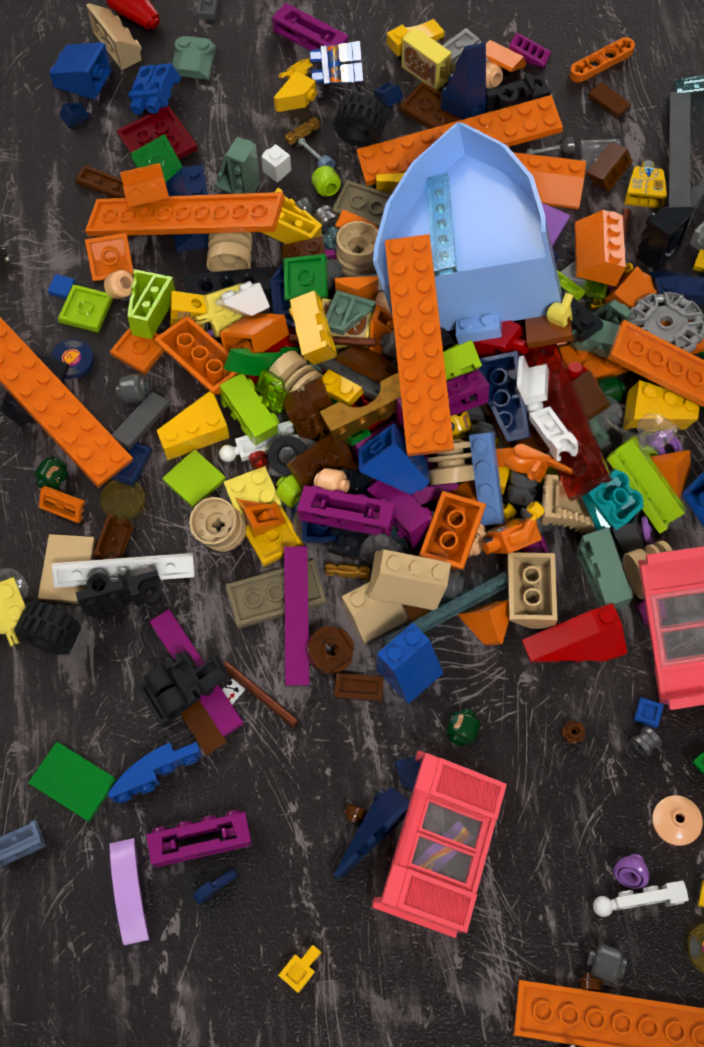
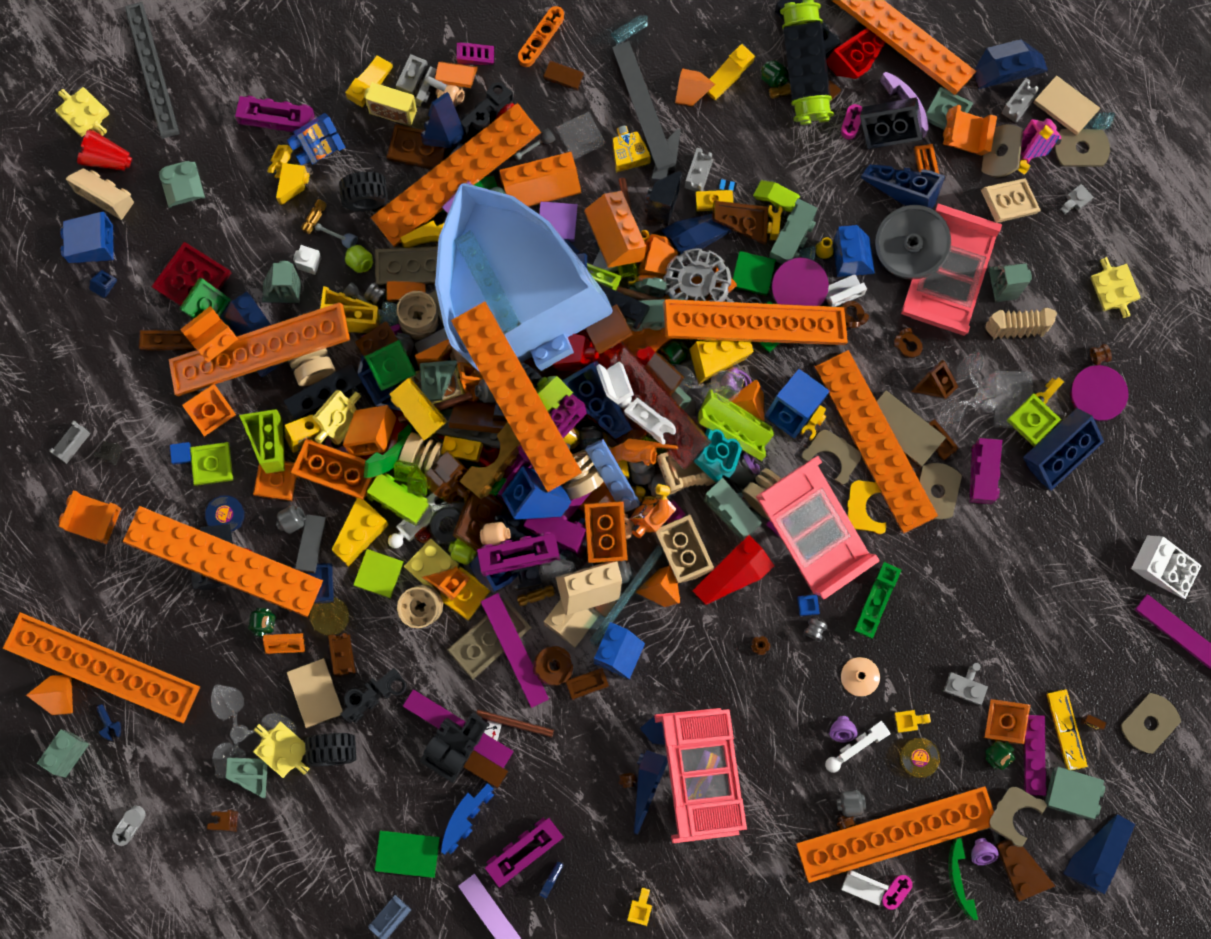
camera: 30 degrees left, 10 degrees up
white tile [52,553,194,588] -> none
light nougat head [104,270,134,299] -> none
blue hips [128,63,181,115] -> none
white slope [215,281,270,316] -> none
dark blue slope [373,82,403,107] -> none
dark green head [446,709,481,747] -> none
light yellow piece [547,292,574,328] -> none
reddish brown hinge [586,142,633,192] -> none

